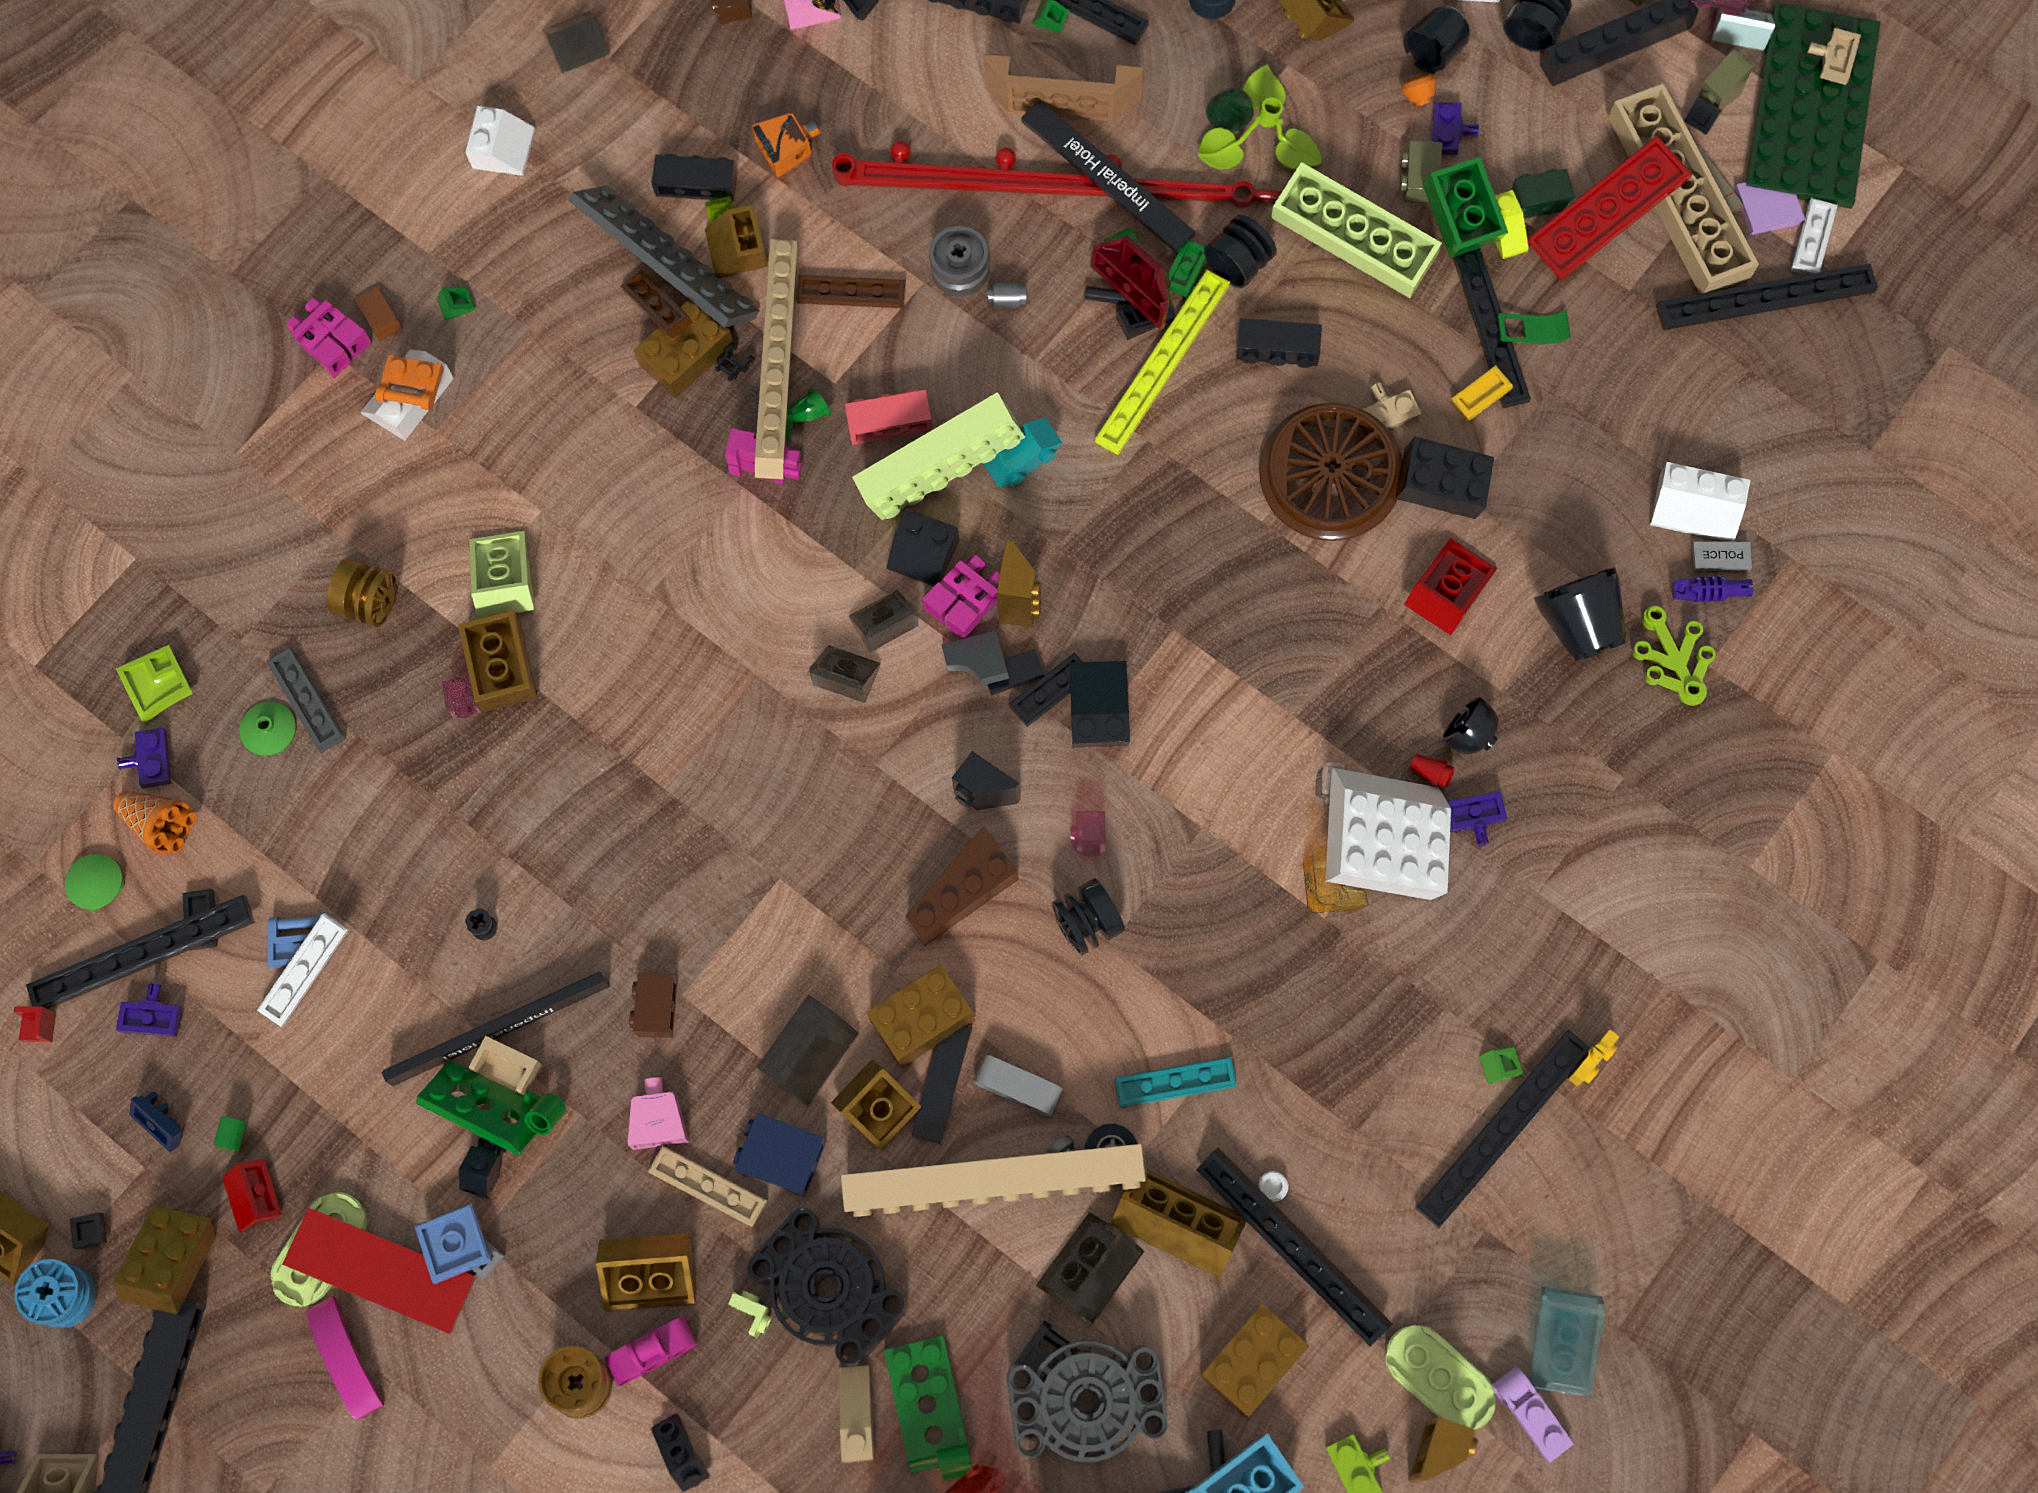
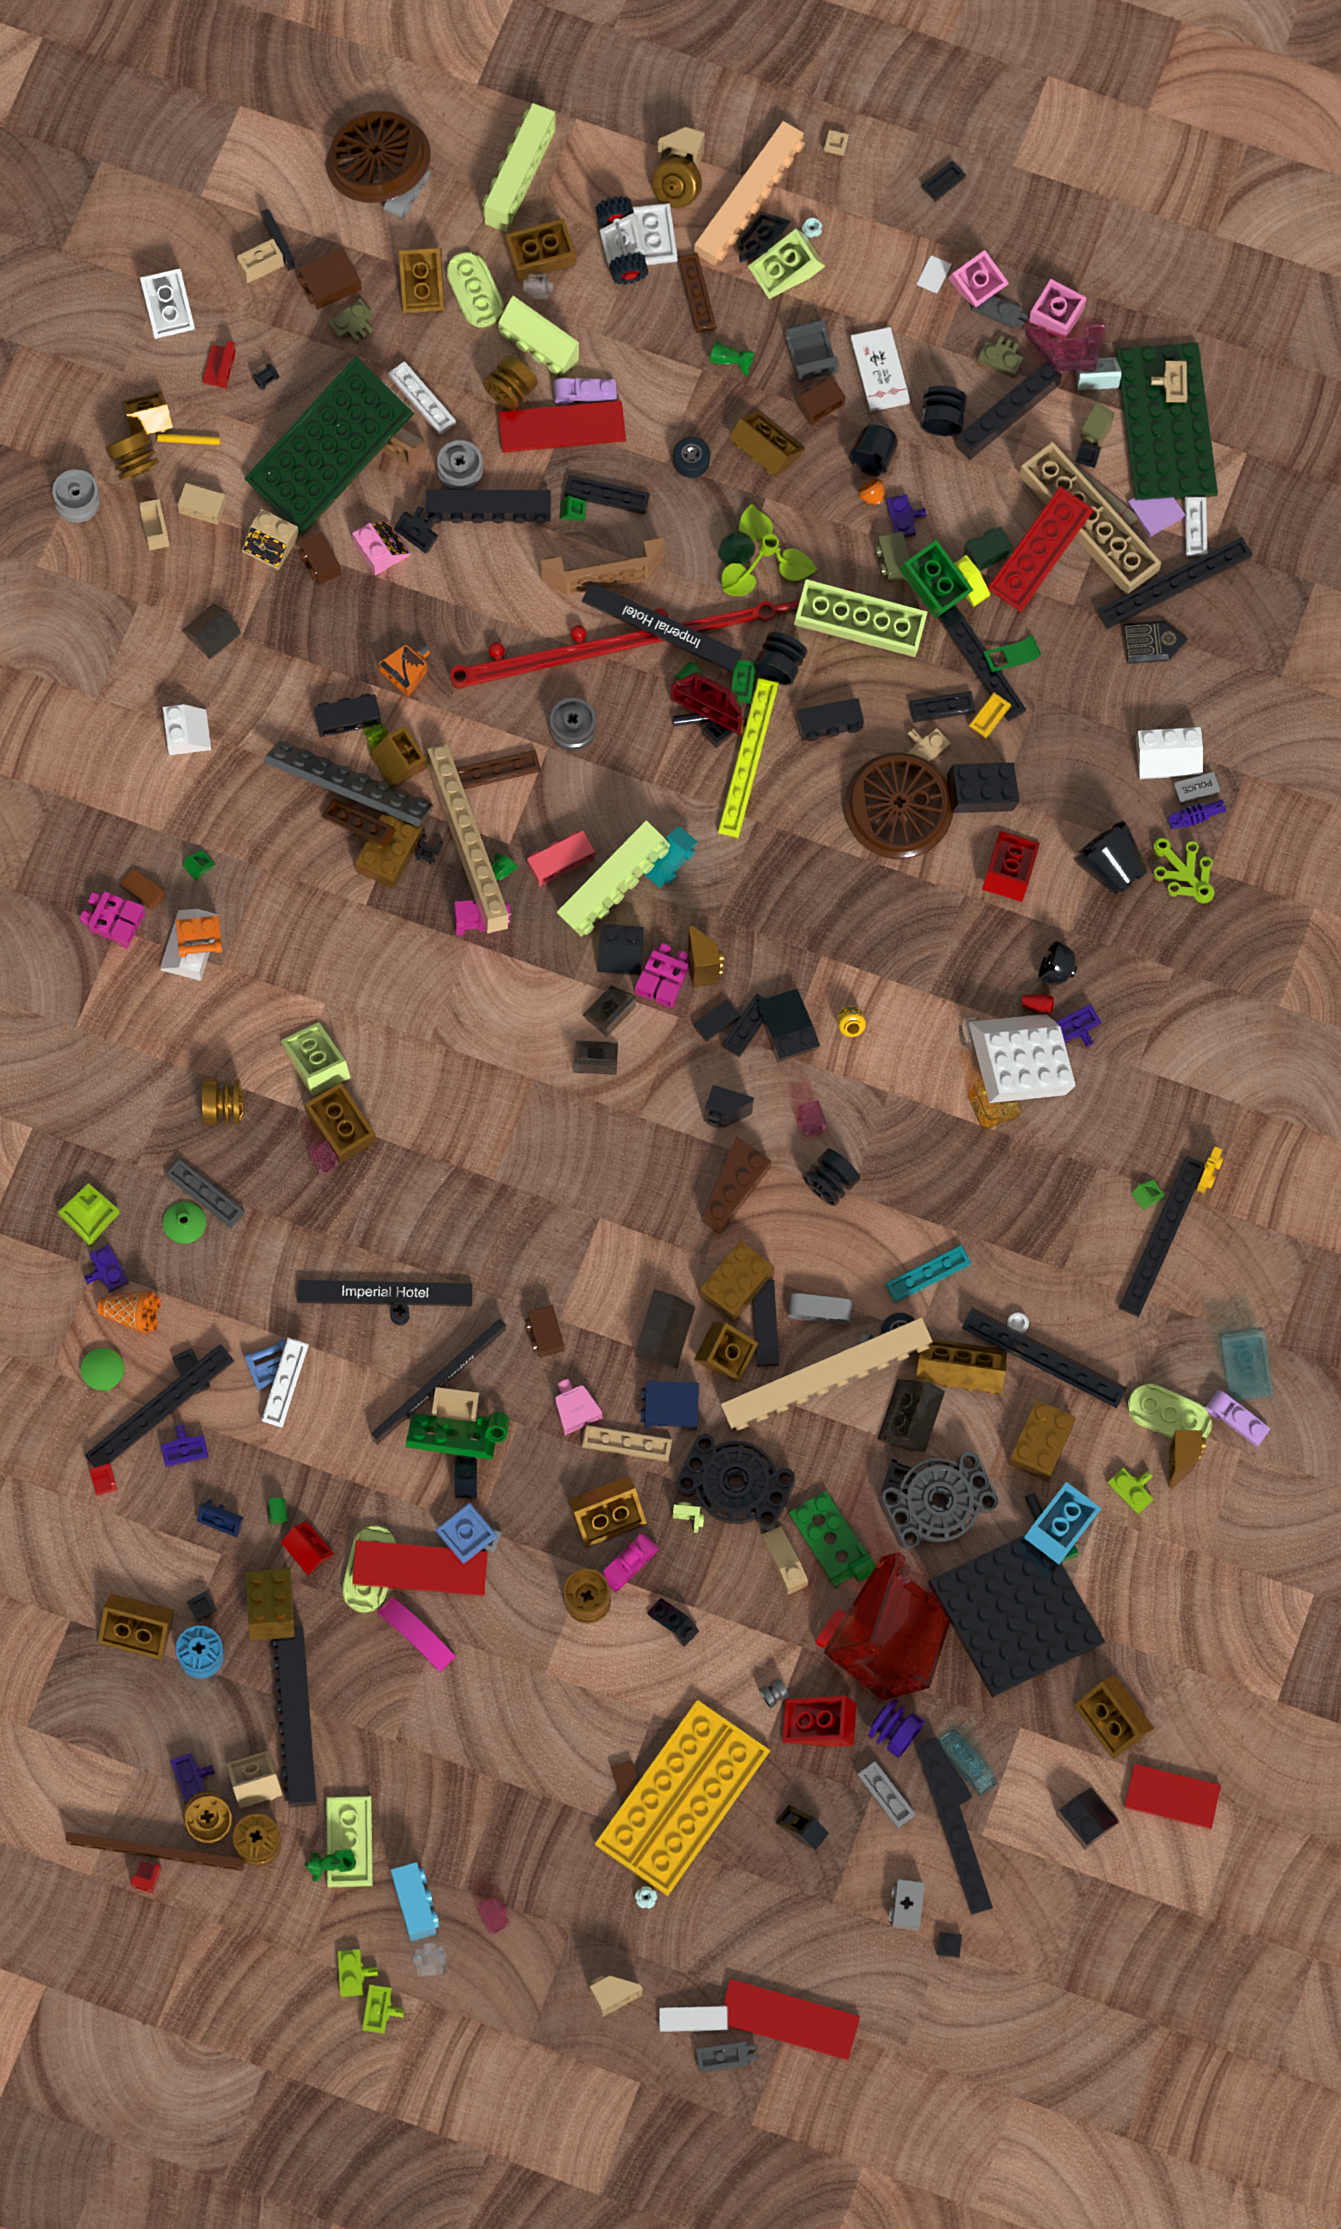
camera: 25 degrees left, 0 degrees up
dark grey tile [941,630,1009,686] -> none
flat silver brick [987,281,1026,309] -> none
none -> black tile [298,1280,472,1306]
none -> yellow head [836,1005,866,1037]
none -> black tile [909,691,975,723]
none -> black tile [1123,621,1188,664]

